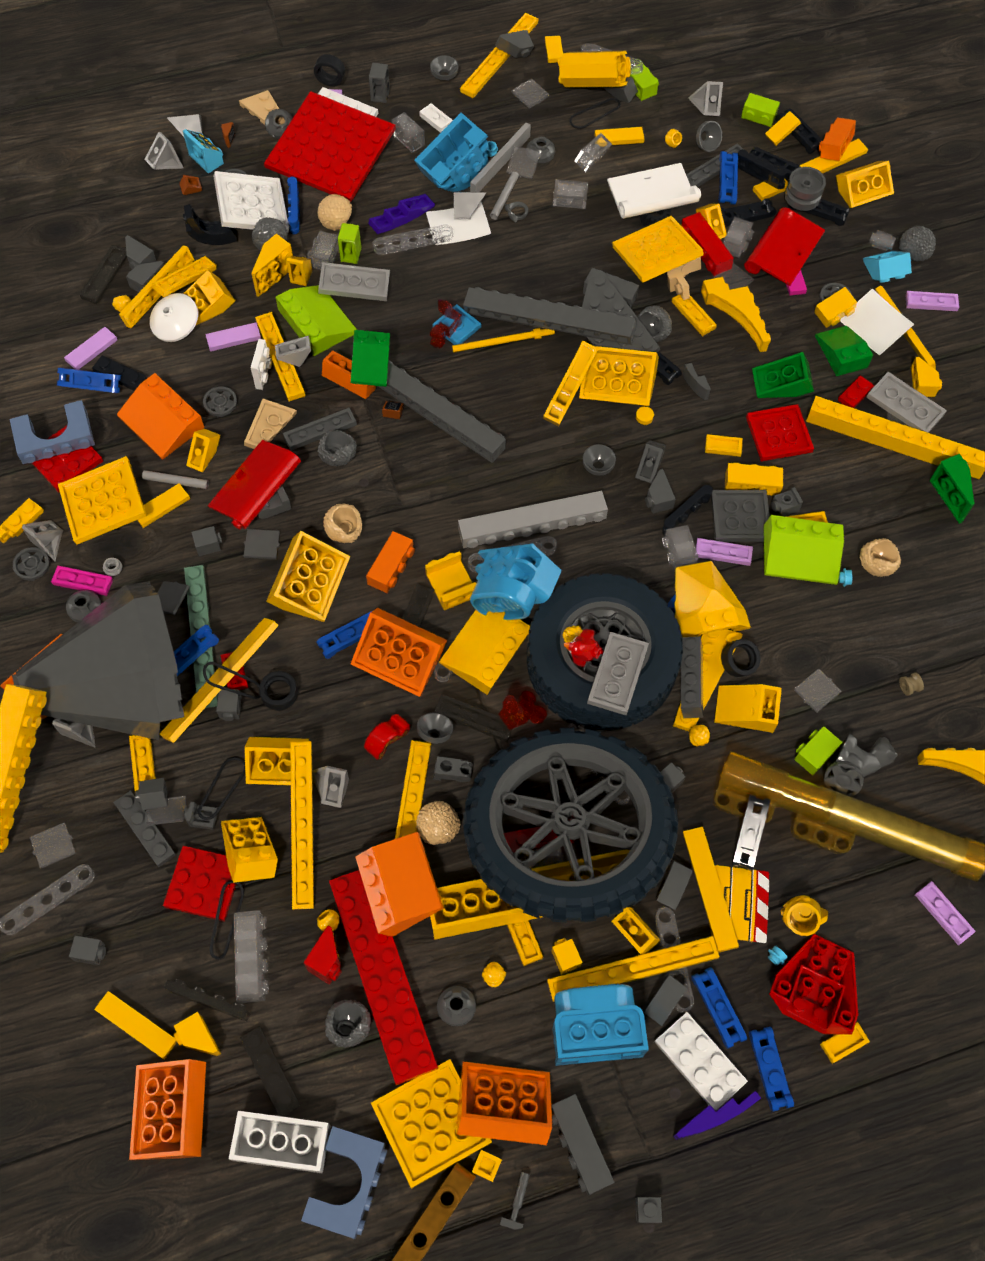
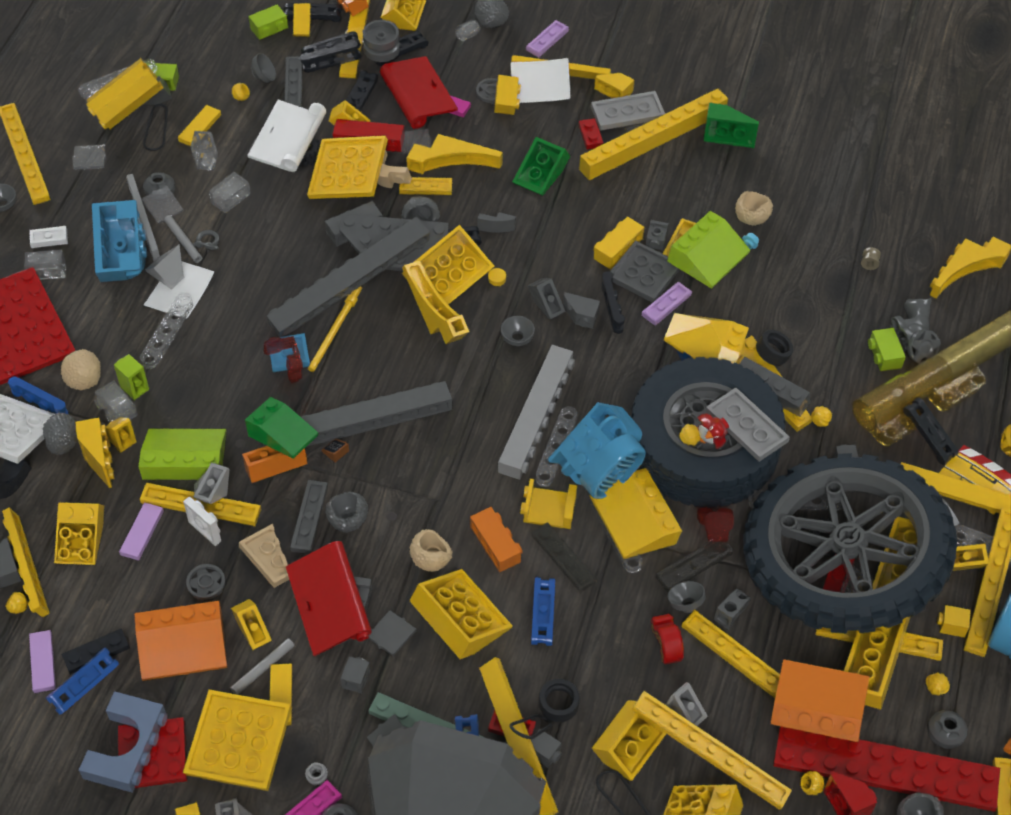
camera: 55 degrees left, 10 degrees down
white dish [150,293,198,342] -> none
yellow tile [152,256,216,297] -> none
light grey plate [318,262,390,301] -> none
orange slope [351,608,447,697] -> none
dark purple slope [368,194,435,234] -> none
tan hair [416,801,461,845] -> none
dark grey slope [495,30,534,58] -> none
yellow tile [545,36,563,63] -> none
clear brick [662,525,698,570] -> none
light grey slope [688,81,723,116] -> none
yellow tile [705,434,743,457] -> none
yellow slope [714,684,782,733] -> none
blue plate [719,151,738,205] -> none
clear brick [723,217,754,258] -> none
red plate [746,404,814,461] -> none
clear piece [794,669,842,712] -> none
green slope [815,326,873,377] -> none
medium azure slope [863,251,912,283] -> none

